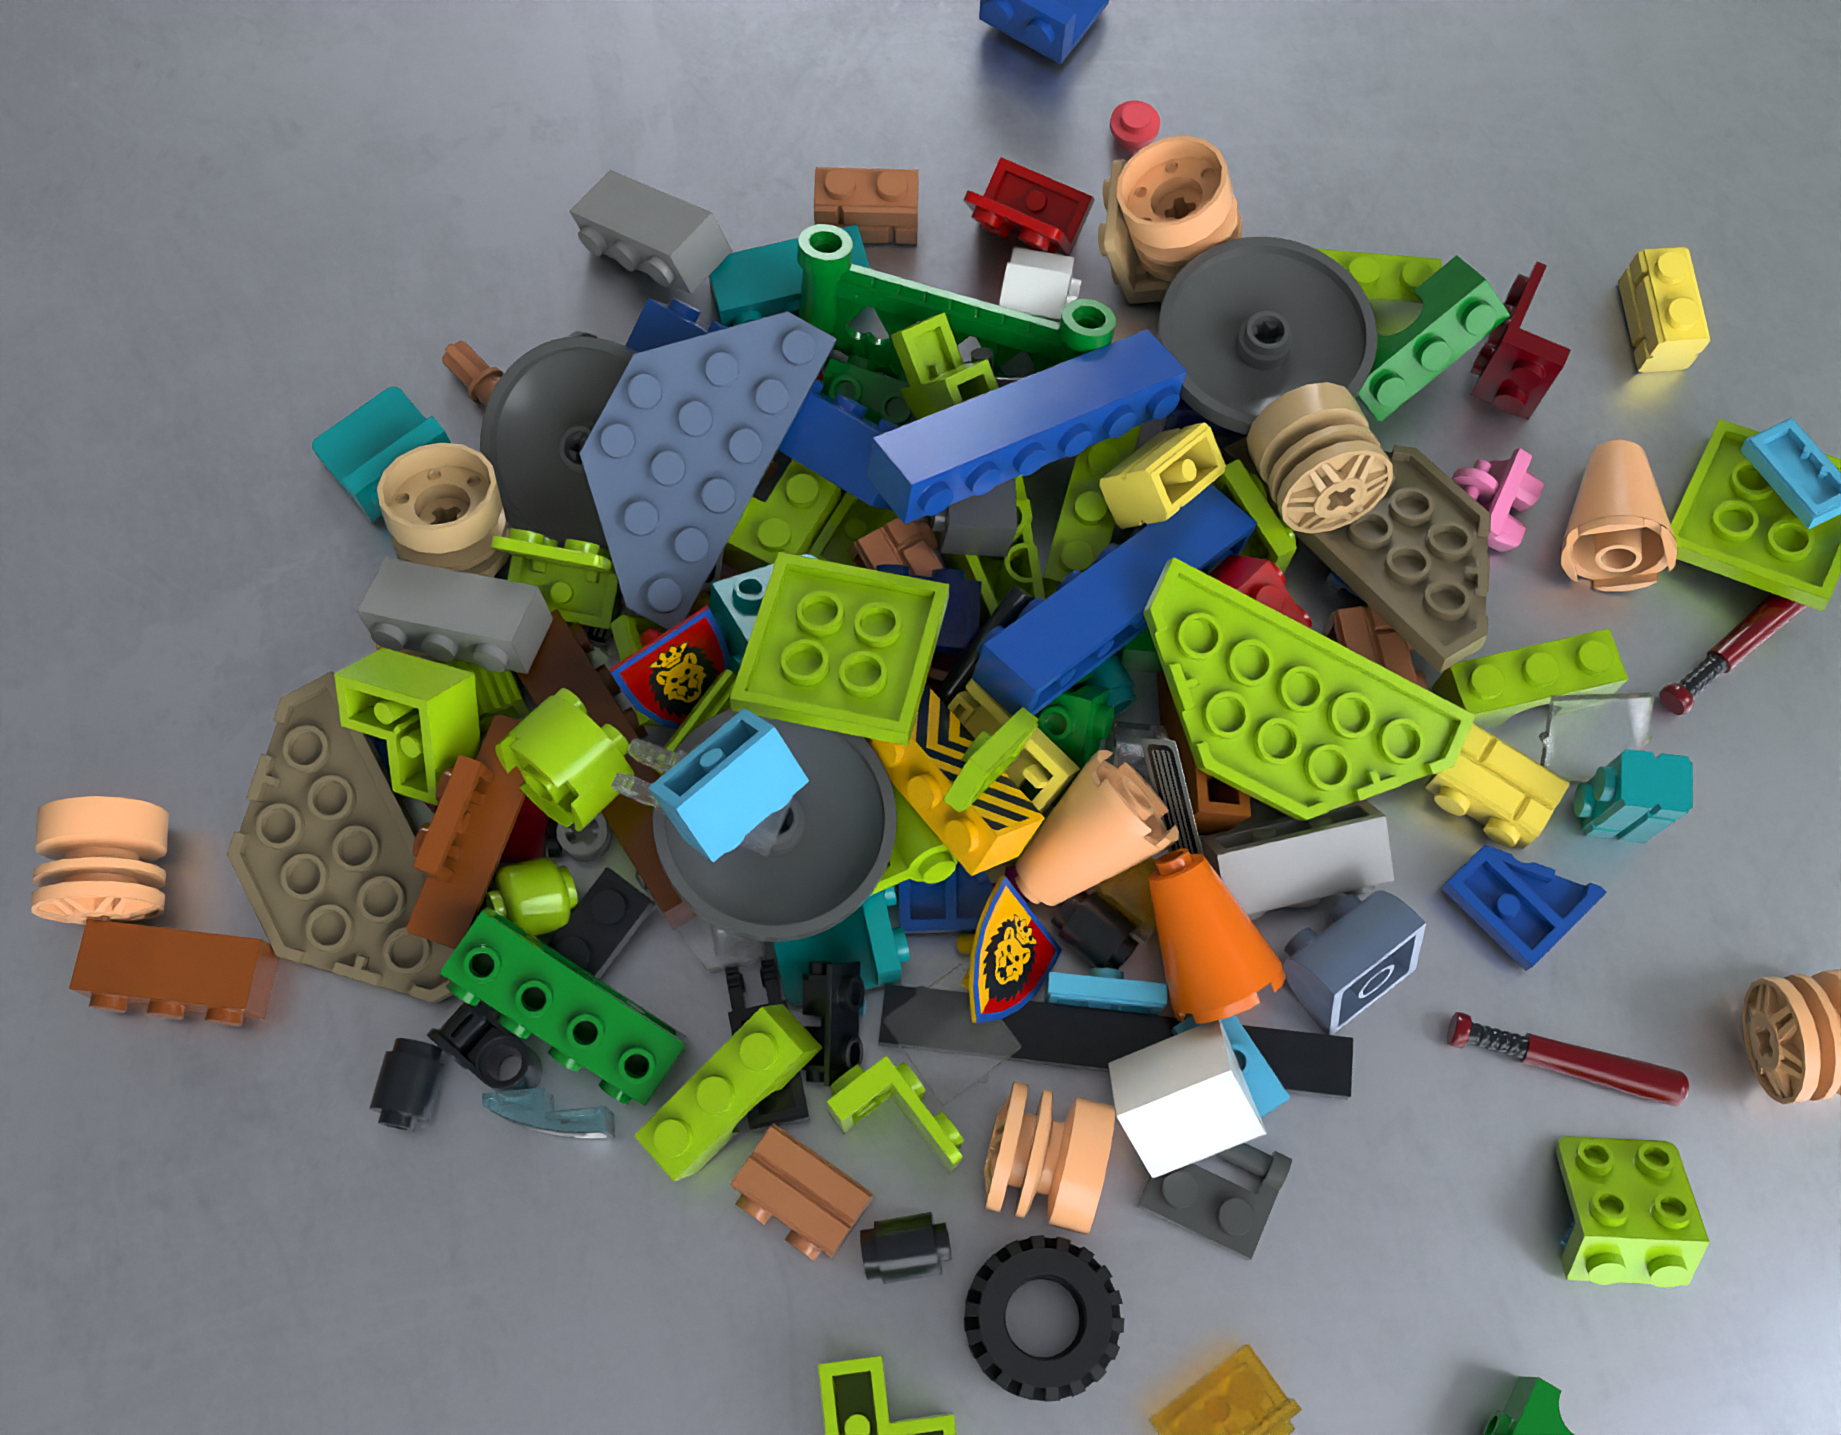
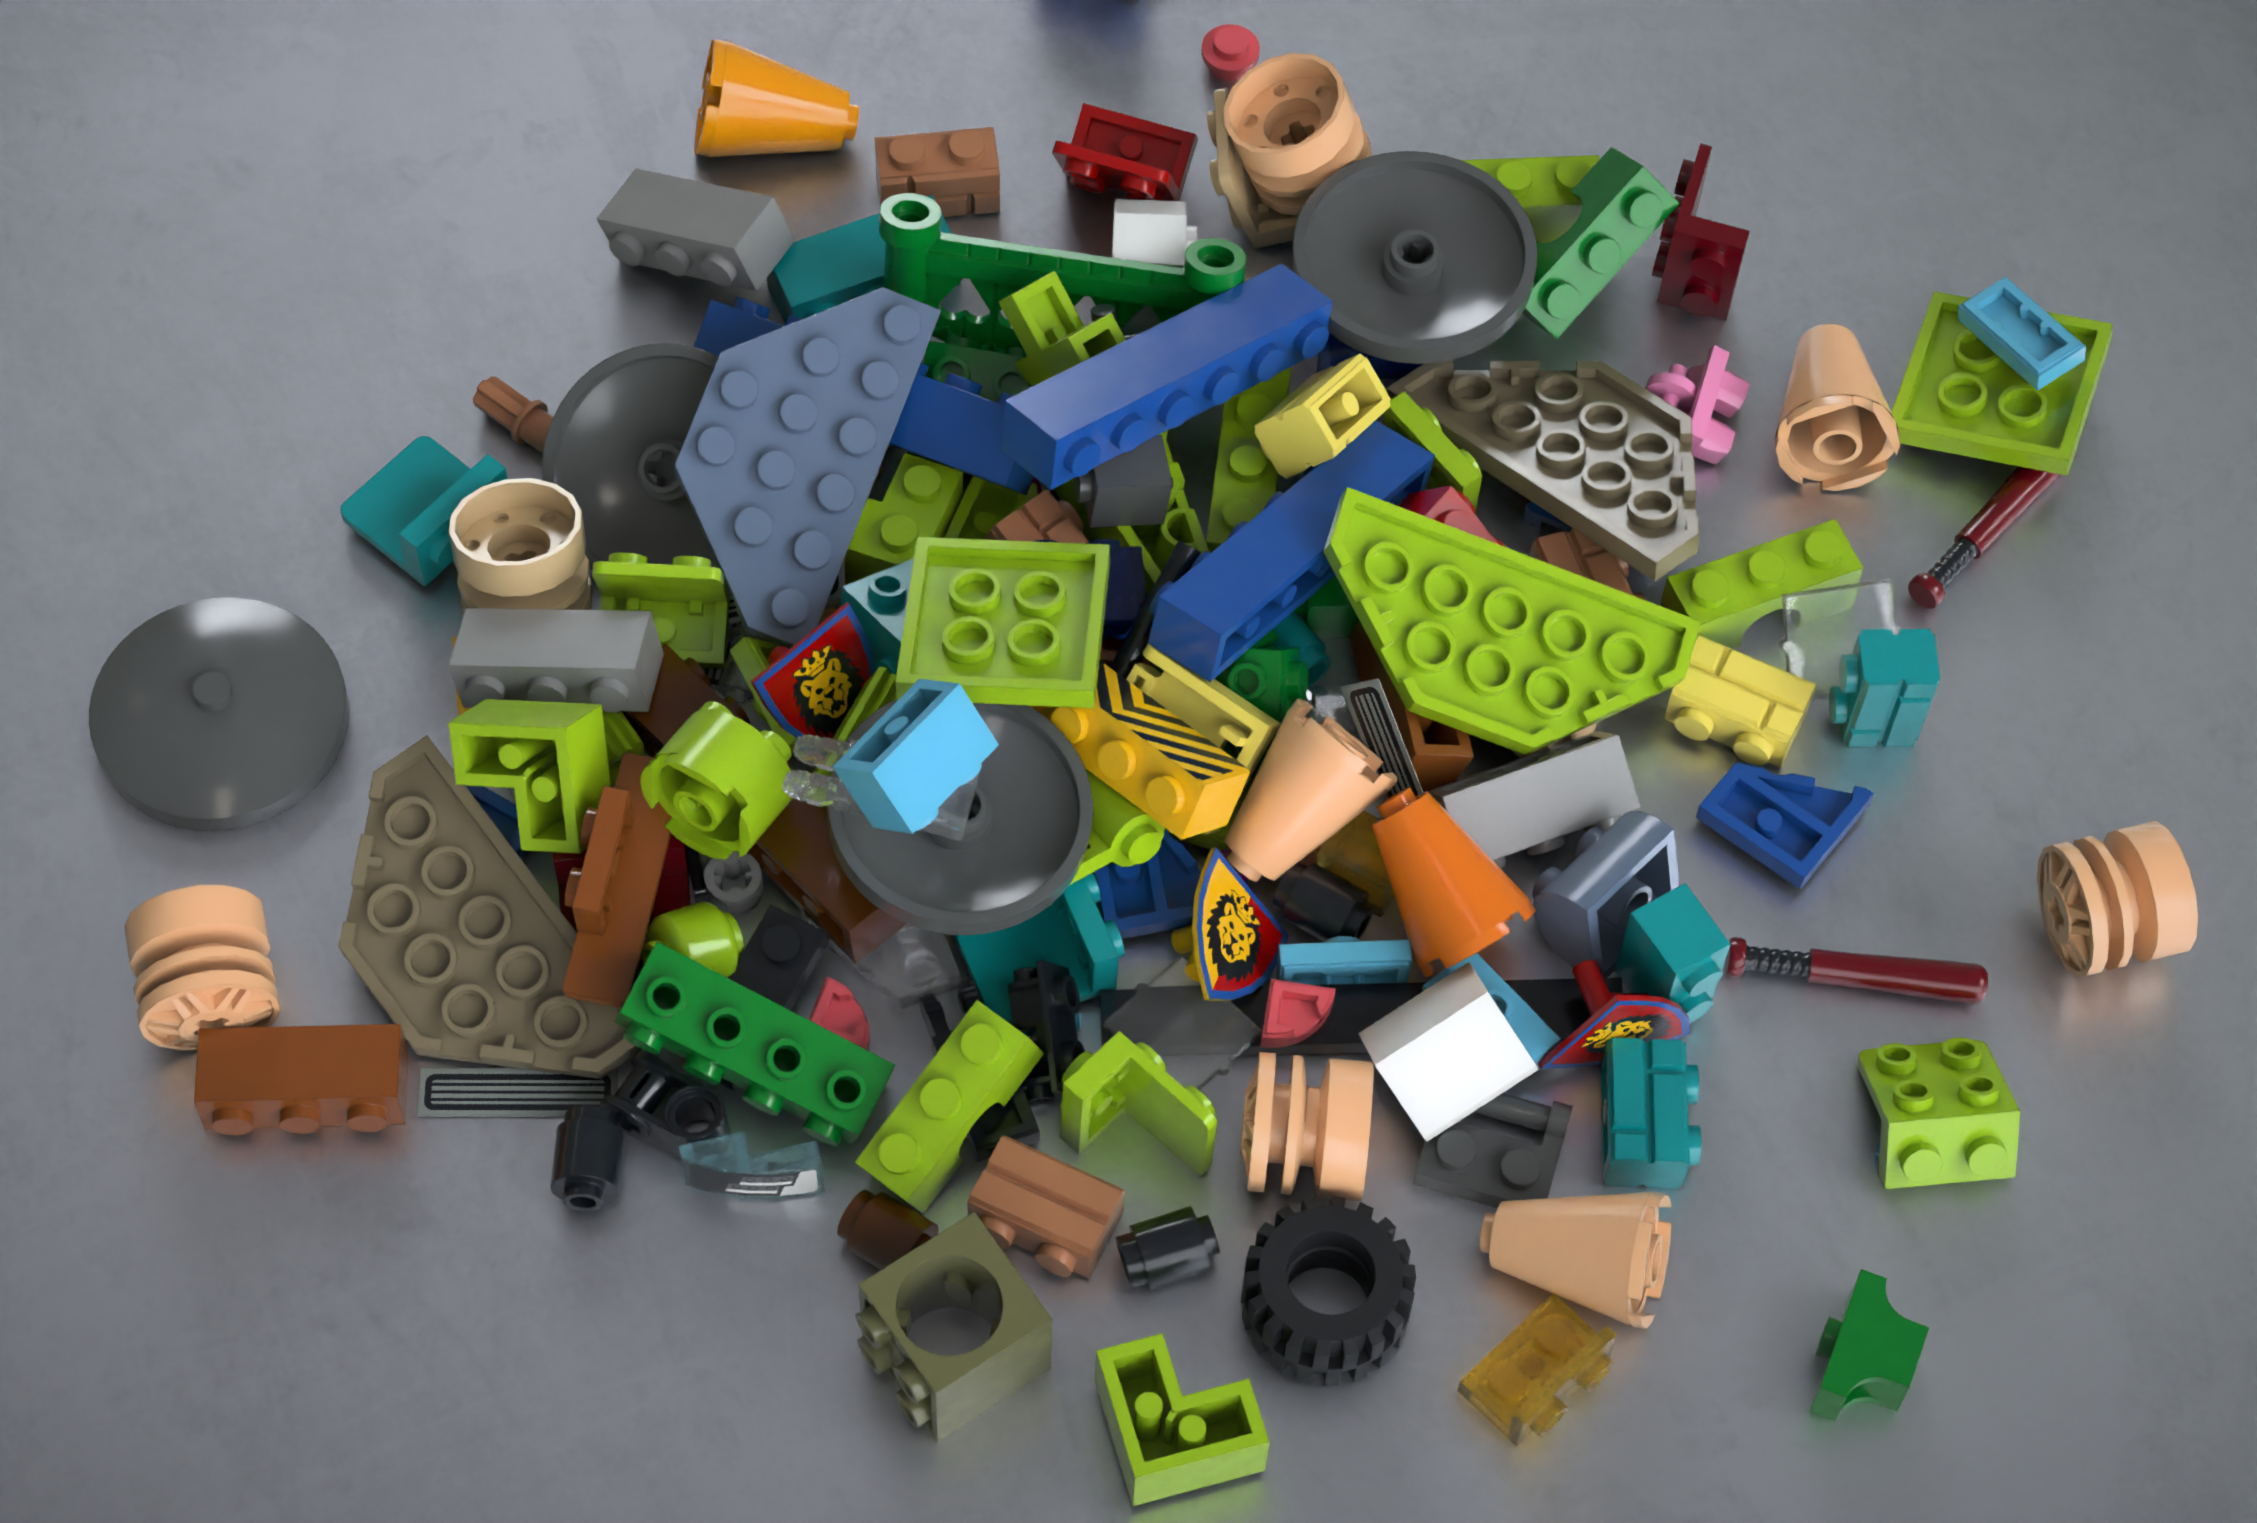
camera: 10 degrees left, 10 degrees down
lime plate [943,707,1039,813] -> none
tan wheel [1246,382,1393,534] -> none
light yellow brick [1618,247,1711,373] -> none
none -> dark grey dish [89,597,349,831]
none -> sticker [417,1068,619,1117]
none -> light orange cone [694,39,859,158]
none -> coral tile [809,976,870,1051]
none -> reddish brown brick [837,1189,939,1270]
none -> olive brick [855,1212,1052,1442]
none -> coral tile [1260,979,1336,1048]
none -> light nougat cone [1480,1192,1672,1329]
none -> shield [1538,960,1690,1069]
none -> teal brick [1600,1037,1701,1189]
none -> teal brick [1615,883,1731,1023]

